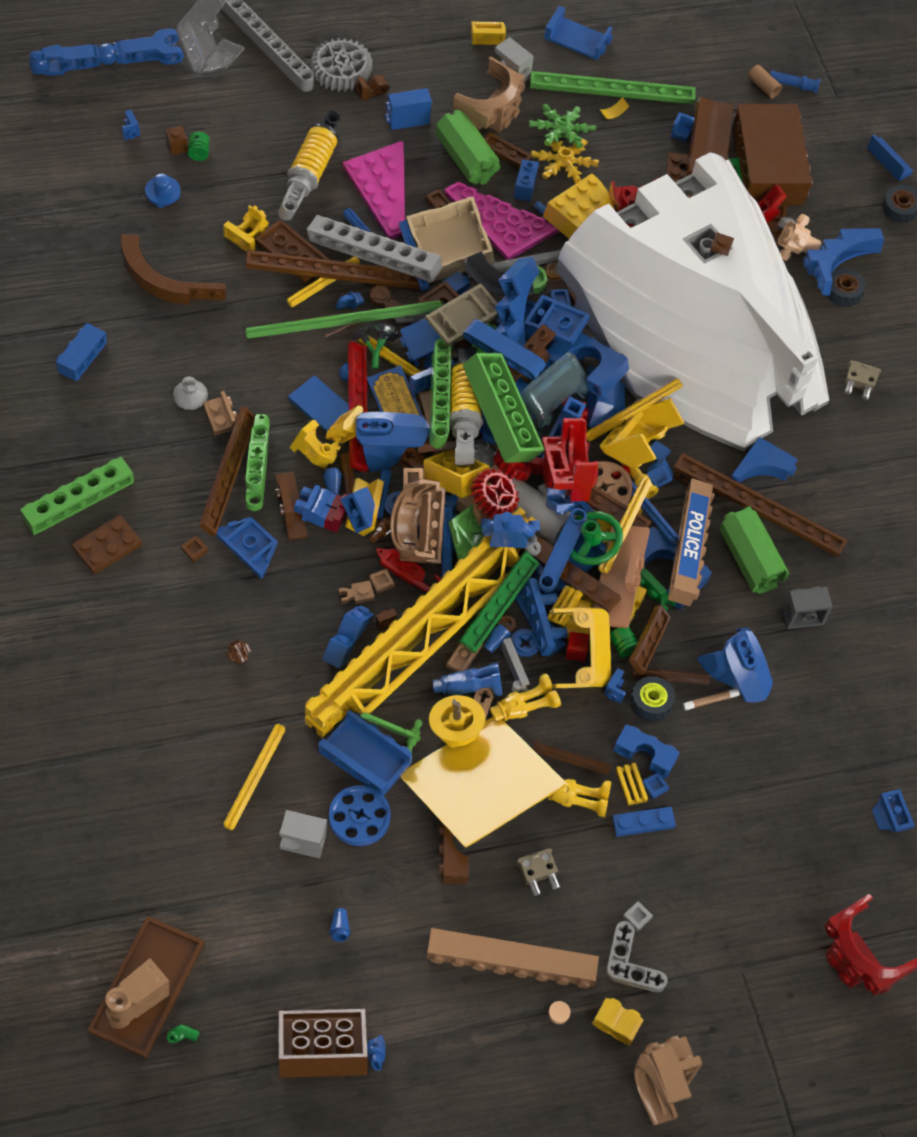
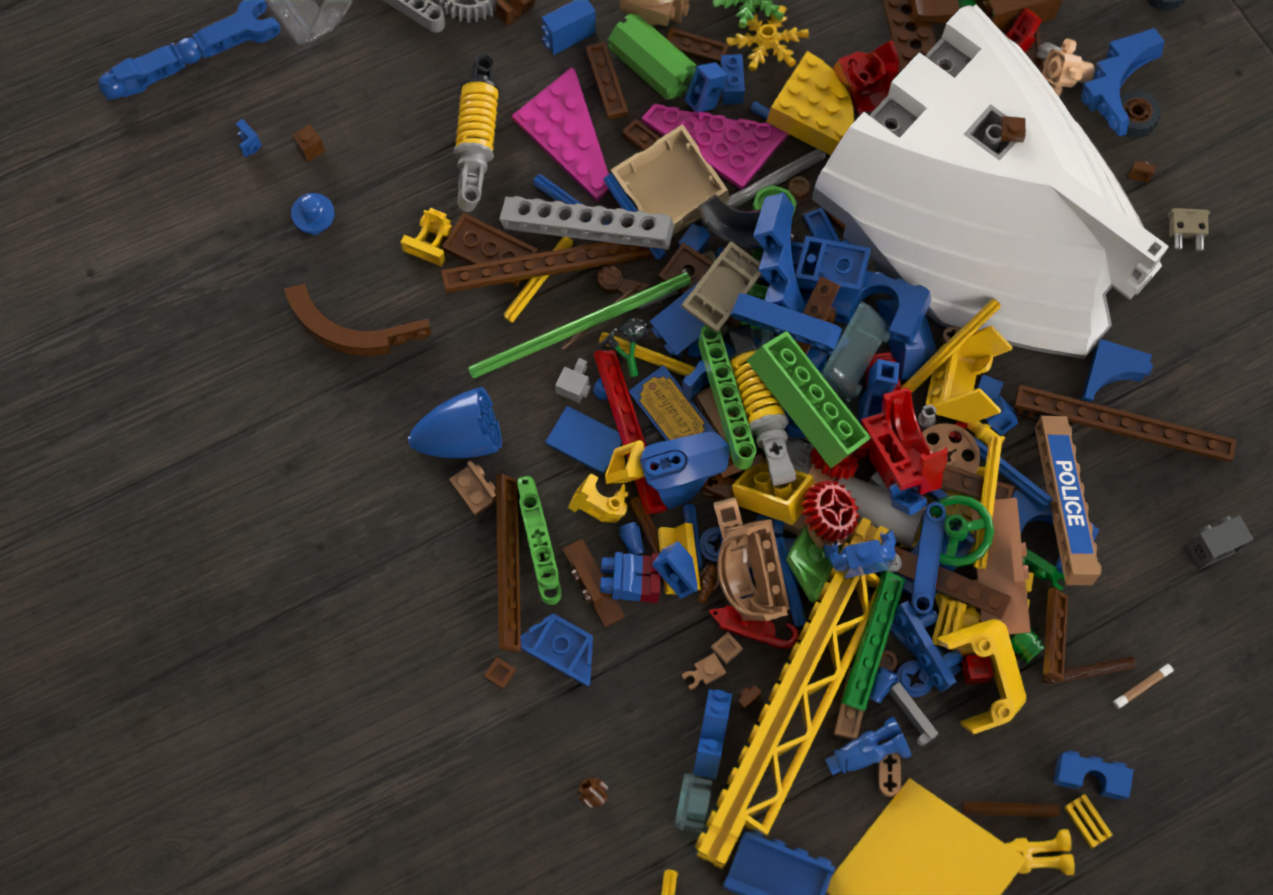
camera: 10 degrees left, 10 degrees up
bright green brick [20,457,134,535] -> none
blue brick [56,323,107,381] -> none
reddish brown plate [72,515,143,575] -> none
light grey hair [173,377,208,410] -> none
green piece [188,132,210,161] -> none
blue piece [335,291,364,310] -> none
bright green piece [361,713,422,753] -> none
yellow piece [429,695,485,748] -> none
yellow piece [490,674,561,722] -> none
blue bracket [604,668,626,703] -> none
blue plate [611,807,676,837] -> none
black wheel [630,676,675,722] -> none
blue tile [642,772,669,800] -> none
blue piece [697,628,773,702] -> none
bright green brick [719,506,789,594] -> none
none -> blue cylinder [408,387,502,458]
none -> light grey brick [555,358,591,403]
none -> reddish brown plate [585,41,628,120]
none -> clear light blue panel [674,774,712,832]
none -> blue brick [684,63,728,113]
none -> light grey axle [918,405,937,432]
none -> reddish brown plate [1128,161,1156,183]

